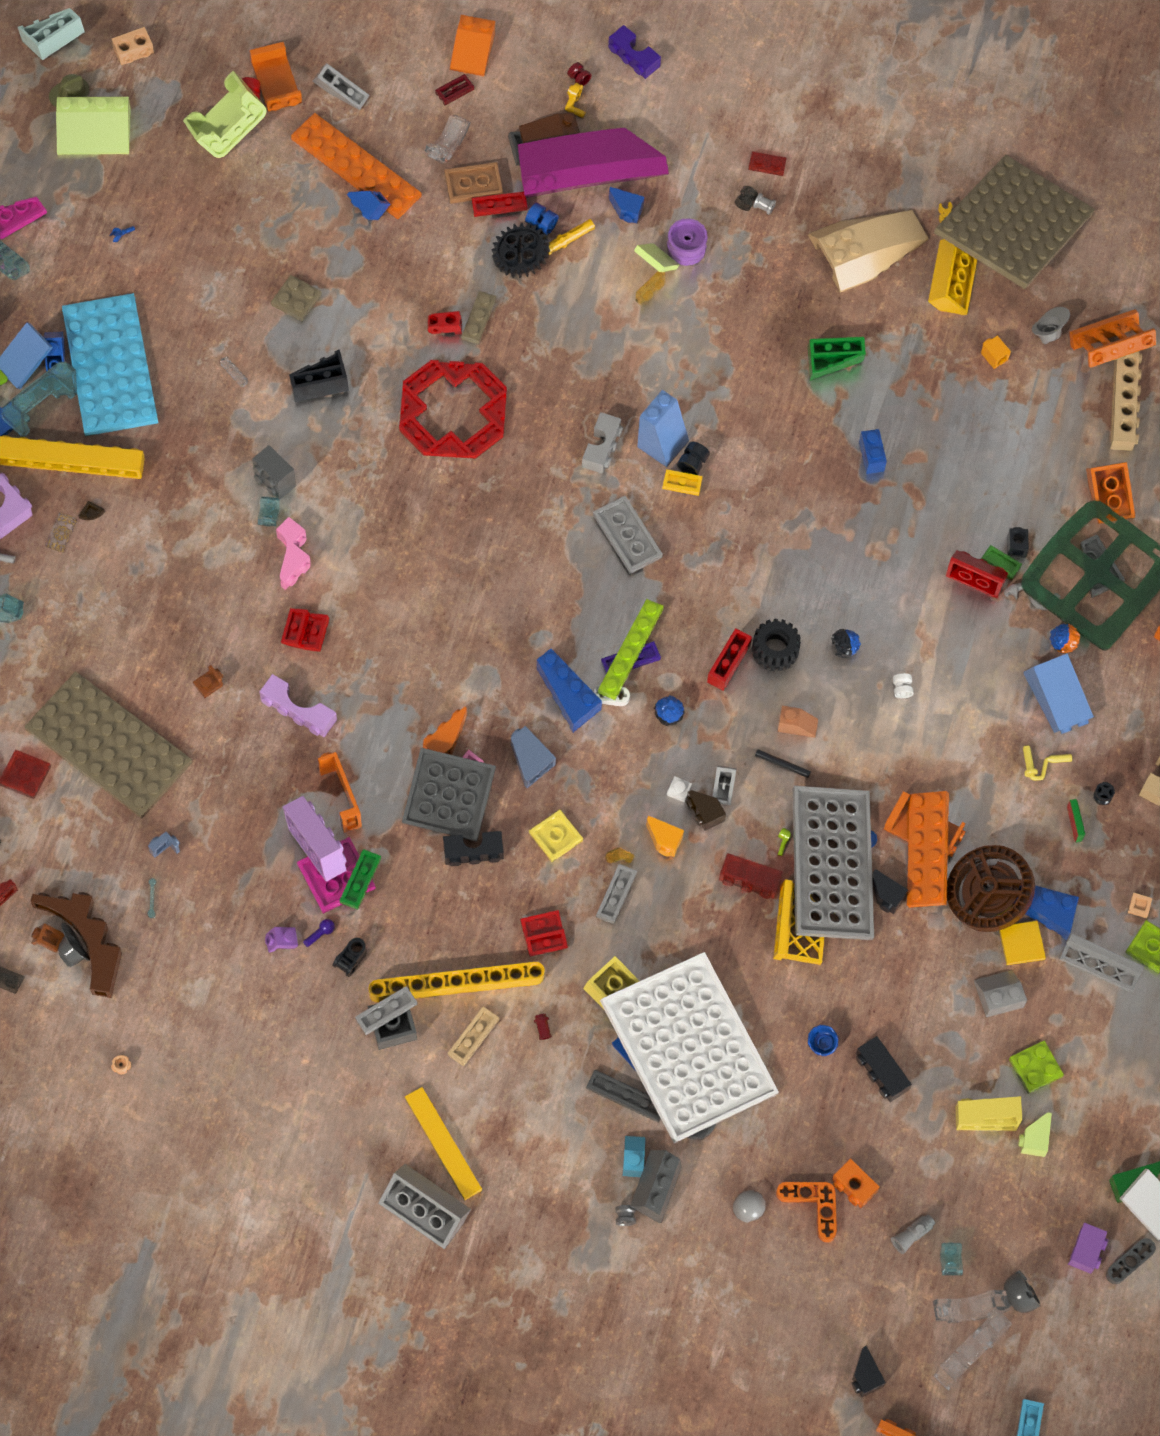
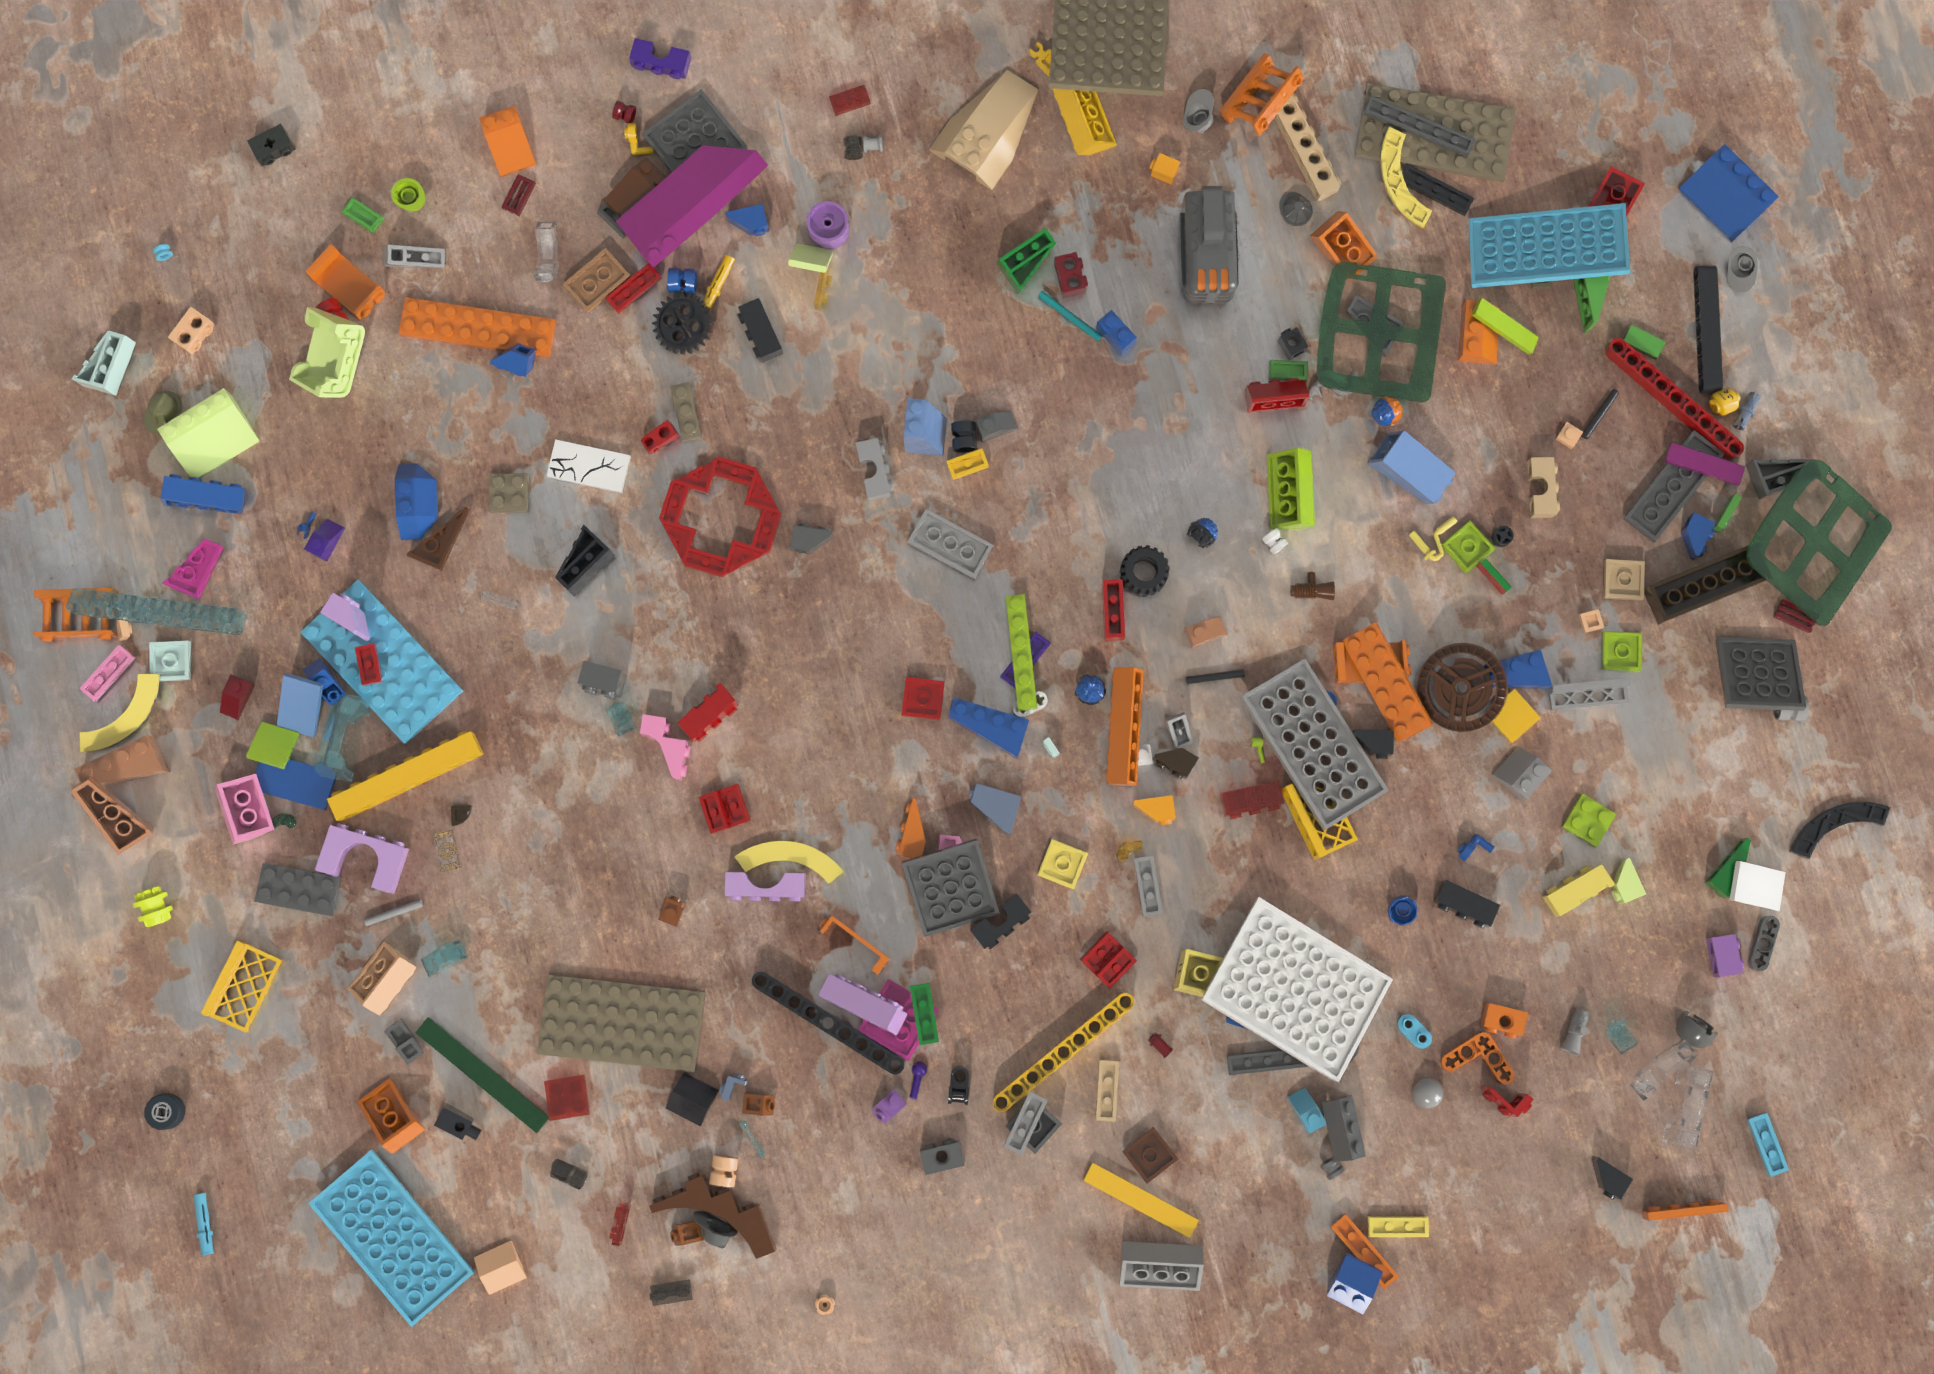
camera: 30 degrees left, 15 degrees up
none -> blue wedge [161,474,246,514]
none -> dark purple slope [304,519,345,562]
none -> lavender slope [320,593,370,642]
none -> bright green tile [341,197,384,234]
none -> red plate [355,643,383,686]
none -> lime piece [391,178,426,212]
none -> blue wedge [395,463,438,541]
none -> reddish brown wing [407,507,470,571]
none -> white tile [547,439,631,493]
none -> dark grey plate [641,89,748,173]
none -> black slope [666,1072,719,1127]
none -> red wedge [677,683,739,742]
none -> light nougat wheel [709,1155,739,1187]
none -> light yellow tile [734,841,844,884]
none -> black brick [737,298,783,363]
none -> dark orange bracket [742,1093,775,1116]
none -> black beam [752,972,905,1075]
none -> dark grey slope [790,523,833,554]
none -> red plate [901,677,945,720]
none -> dark grey brick [920,1138,964,1175]
none -> dark grey slope [976,411,1018,443]
none -> teal bar [1038,291,1103,342]
none -> light aqua tile [1043,737,1060,759]
none -> dark red brick [1054,252,1088,298]
none -> orange brick [1106,667,1144,786]
none -> reddish brown plate [1122,1127,1178,1184]
none -> dark grey piece [1179,186,1239,303]
none -> lime slope [1267,447,1315,530]
none -> dark grey piece [1279,192,1313,226]
none -> reddish brown piece [1290,572,1335,601]
none -> blue slope [1327,1252,1383,1314]
none -> orange plate [1330,1213,1399,1290]
none -> light yellow tile [1367,1216,1429,1237]
none -> medium azure plate [1397,1014,1432,1049]
none -> lime tile [1441,520,1496,574]
none -> blue plate [1457,834,1495,861]
none -> red bracket [1480,1085,1534,1117]

